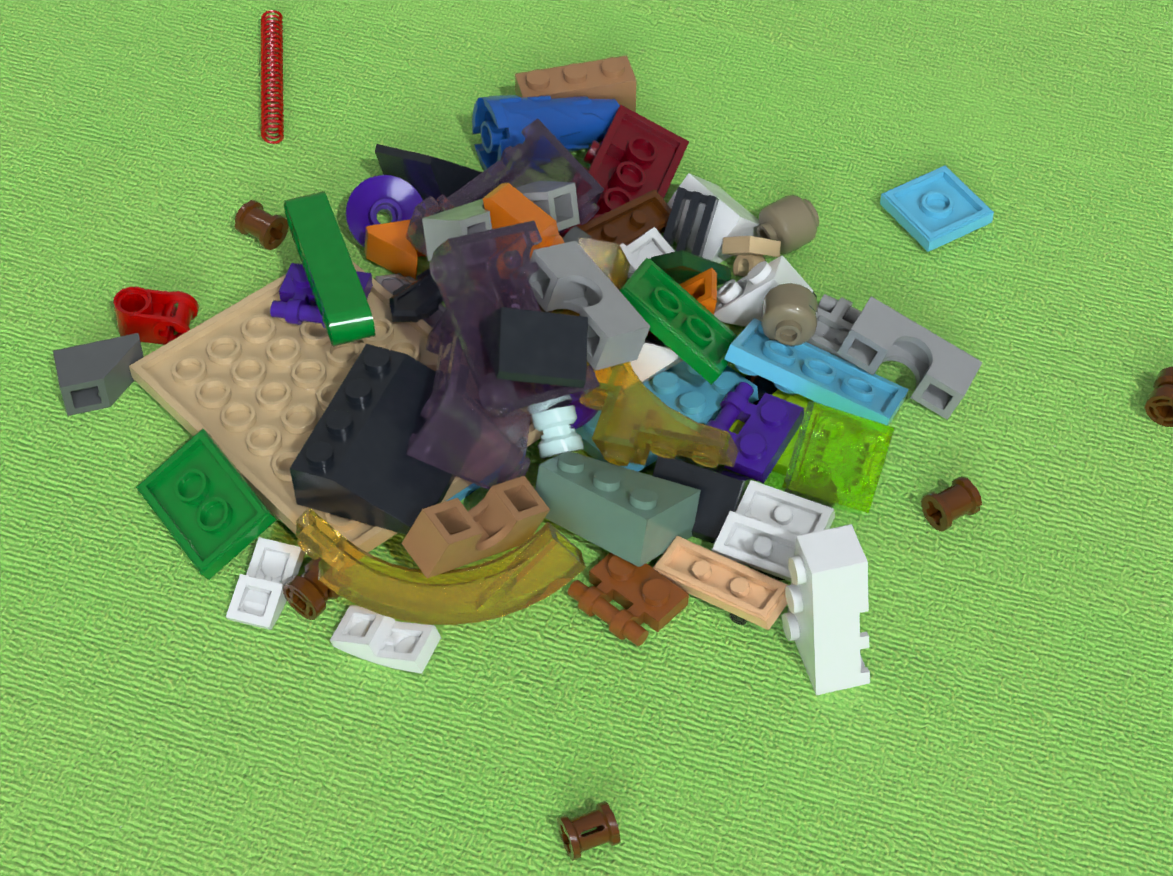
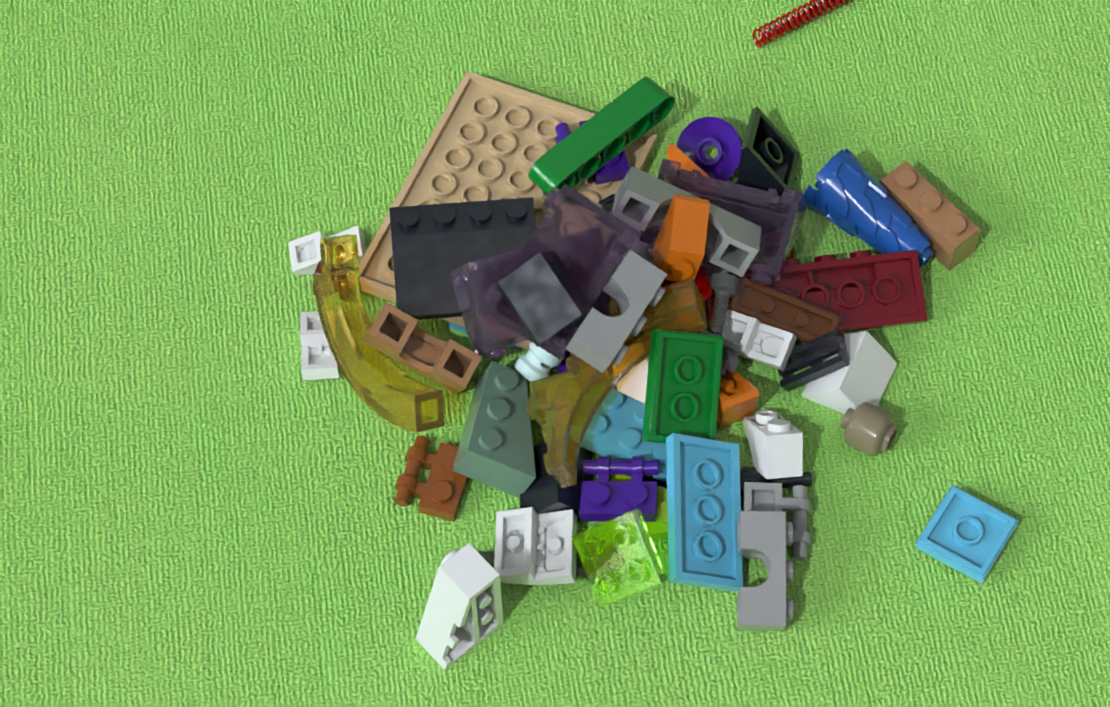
camera: 65 degrees right, 10 degrees up
dark grey slope [53,333,144,416] -> none
red piece [113,286,199,345] -> none
green tile [136,428,277,580] -> none
reddish brown bush [235,200,289,250] -> none
reddish brown bush [557,801,621,861] -> none
dark green tile [651,250,731,286] -> none
light nougat tile [653,536,788,630] -> none
tan tile [722,236,781,277] -> none
dark tan head [761,283,818,346] -> none
reddish brown bush [921,476,982,532] -> none

